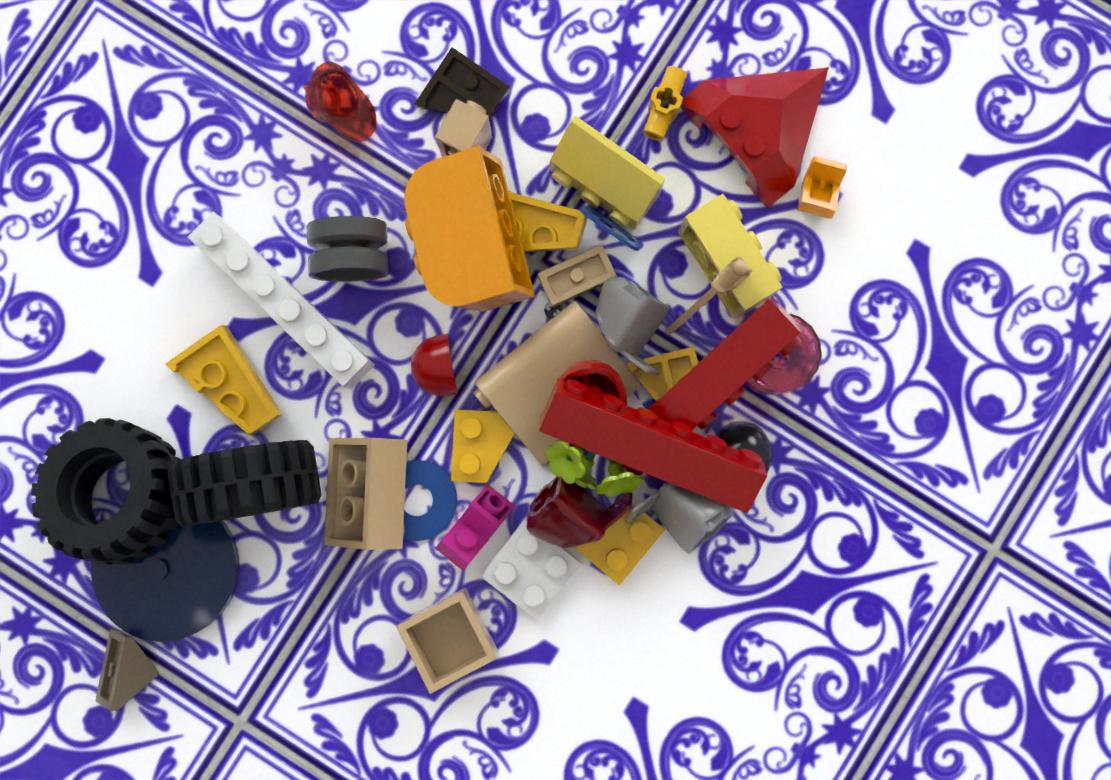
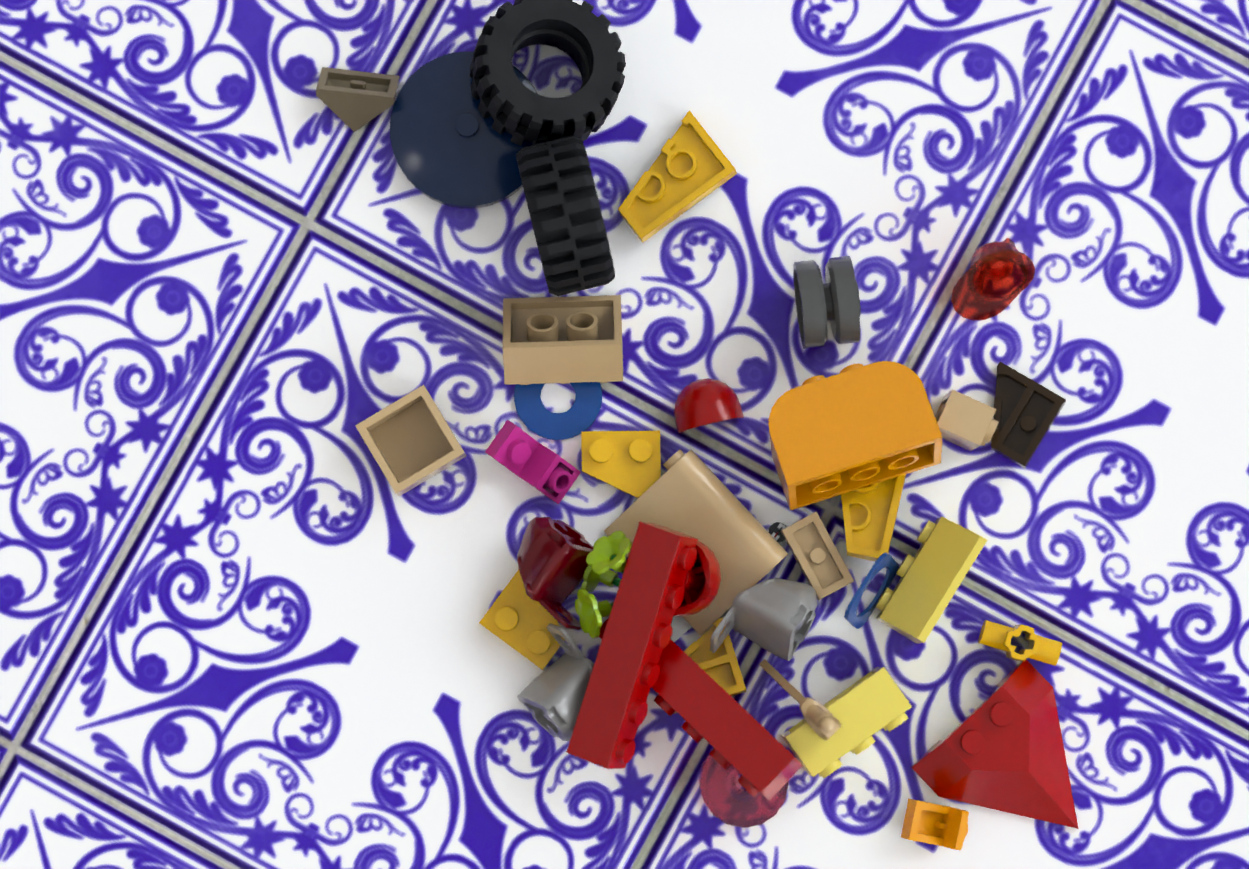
camera: 85 degrees right, 0 degrees up
white brick [188,211,375,390] -> none
white plate [481,519,582,621] -> none
black helmet [716,421,773,473] -> none

